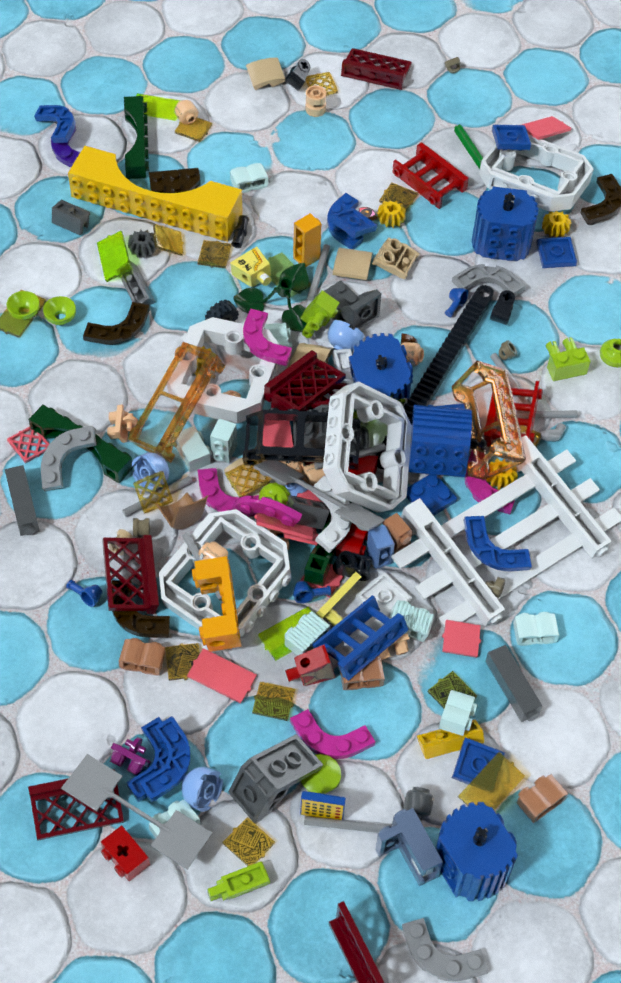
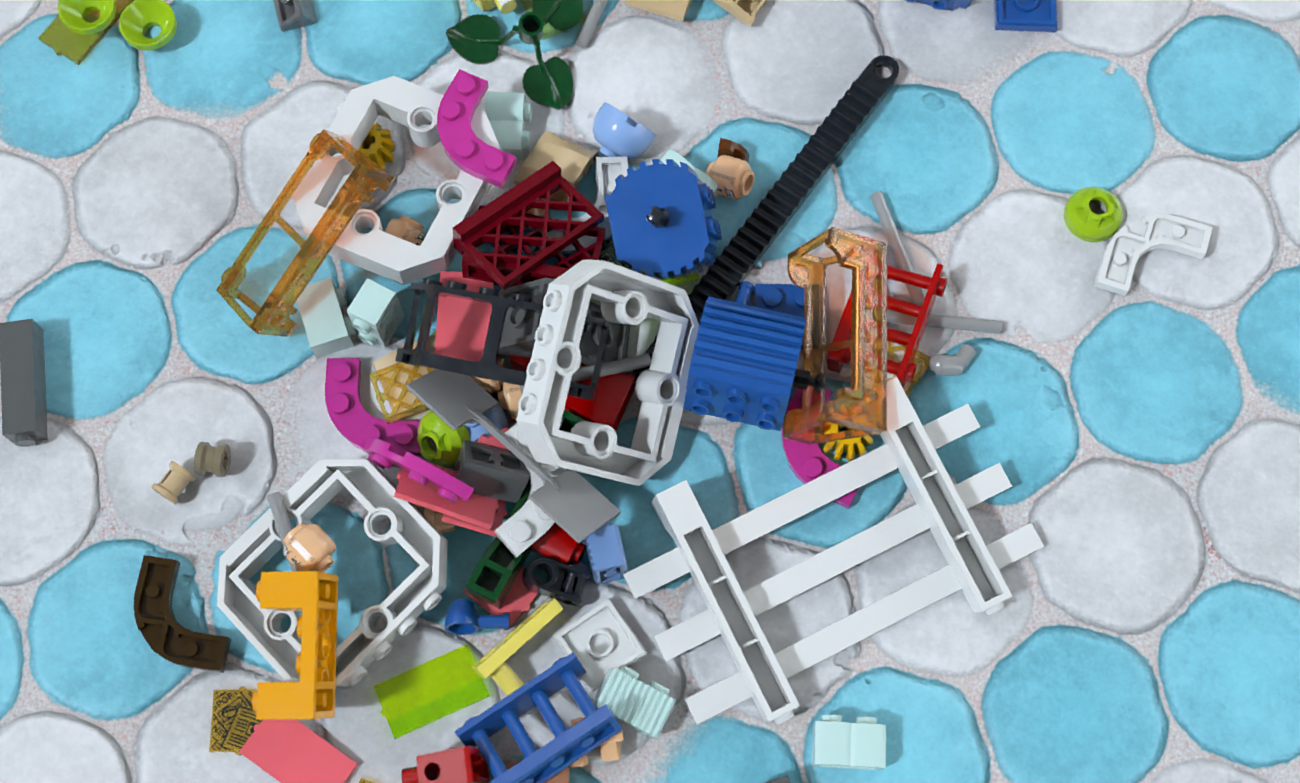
camera: 10 degrees right, 15 degrees up
coral window [7,427,49,463] -> none
dark green arch [28,404,133,483] -> none
light grey plate [41,426,96,491] -> none
blue bar [66,580,103,607] -> none
dark brown plate [83,302,150,345] -> none
dark red fence [102,535,159,614] -> none
light nougat hips [107,404,138,443] -> none
nougat brick [119,638,165,676] -> none
light grey bar [122,476,193,517] -> none
light blue cylinder [132,452,169,492] -> none
clear yellow window [133,471,173,514] -> none
medium nougat piece [156,492,208,530] -> none
black wheel [205,300,239,322] -> none
light aqua brick [285,611,330,656] -> none
lime brick [300,290,340,338] -> none
dark grey bracket [314,281,382,330] -> none
nougat brick [383,513,412,554] -> none
blue plate [406,474,457,516] -> none
coral piece [442,620,481,658] -> none
blue bar [445,288,469,317] -> none
light grey plate [452,264,526,296] -> none
blue plate [463,516,532,571] -> none
dark tan tile [485,577,506,598] -> none
black piece [490,290,515,325] -> none
dark tan tile [499,340,517,360] -> none
lime brick [545,337,590,382] -> none

